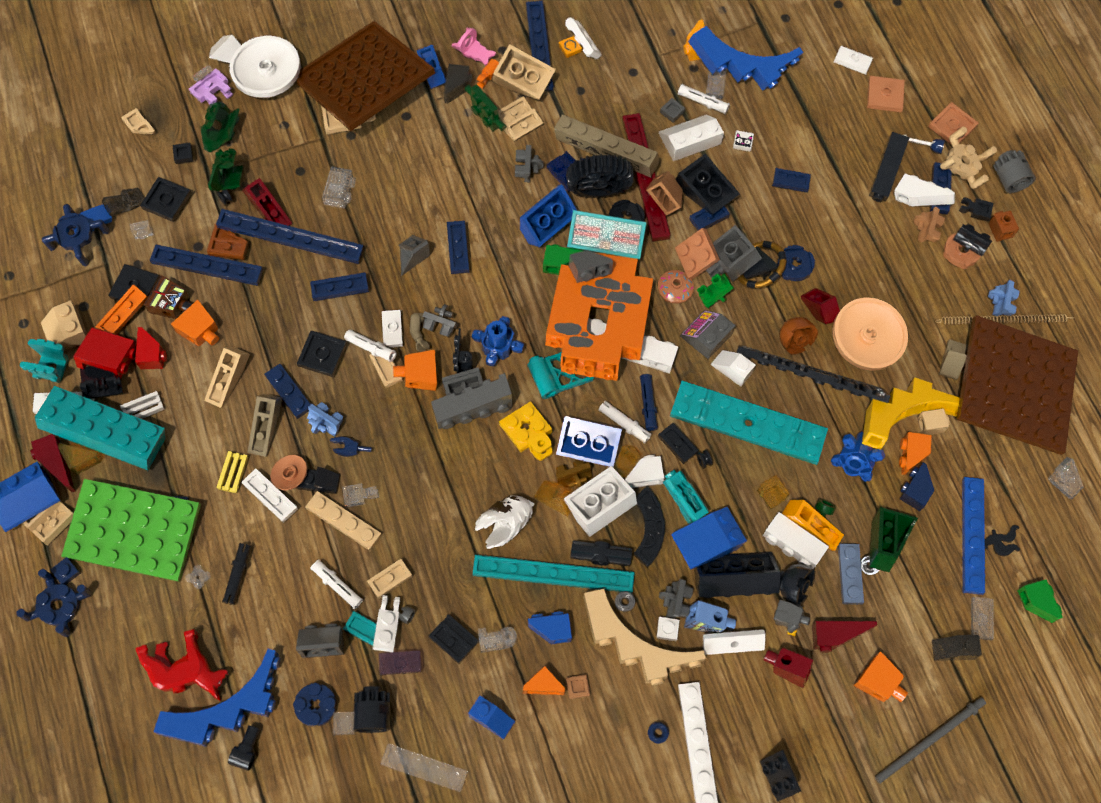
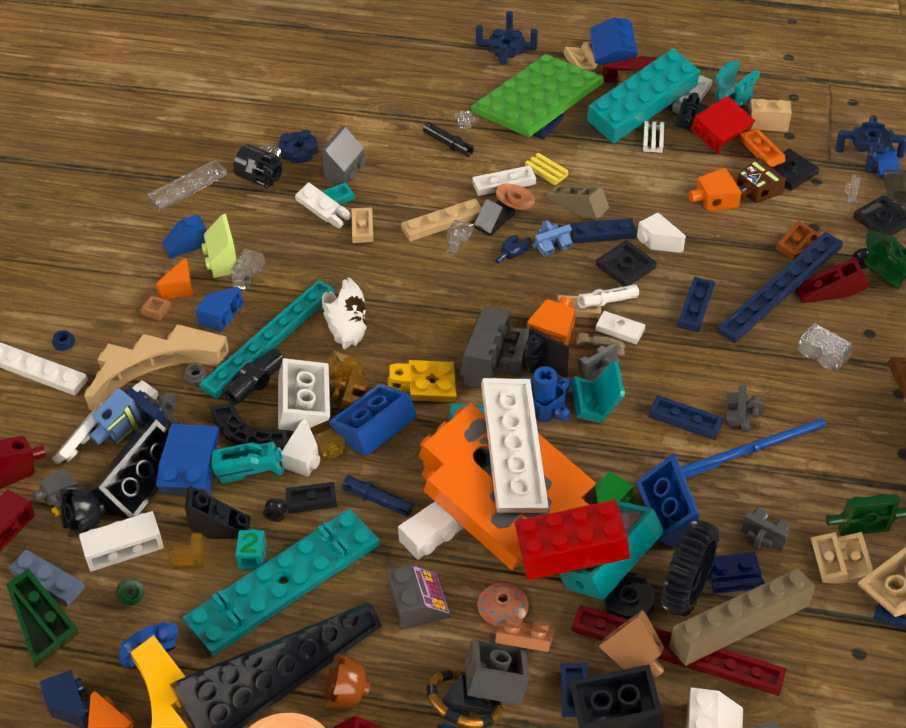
camera: 125 degrees right, 20 degrees down
dark blue plate [50,557,81,585] -> none
red slope [135,327,167,369] -> none
red animal [135,629,229,701] -> none
dark blue plate [150,244,263,286] -> none
blue arch [153,649,280,747] -> none
tan slope [204,347,250,408] -> none
black pin [228,725,260,771] -> none
white pin [311,559,363,609] -> none
plate [379,651,421,675] -> none
dark grey slope [398,235,430,276] -> none
dark grey hinge [399,606,416,625] -> none
black plate [428,614,479,664] -> none
dark grey slope [569,250,613,283] -> none
white pin [598,401,652,444] -> none
green hips [697,274,734,308] -> none
white slope [711,350,756,387] -> none
light orange slope [782,500,844,551] -> none
none -> dark blue plate [124,387,167,426]
none -> black slope [185,486,250,539]
none -> yellowish green slope [201,214,239,278]
none -> teal brick [235,529,267,570]
none -> white plate [481,378,549,513]
none -> red brick [514,499,630,581]
none -> teal bracket [570,360,625,423]
none -> white slope [637,213,686,253]
none -> blue bar [681,418,826,478]
none -> dark grey hips [726,384,765,432]

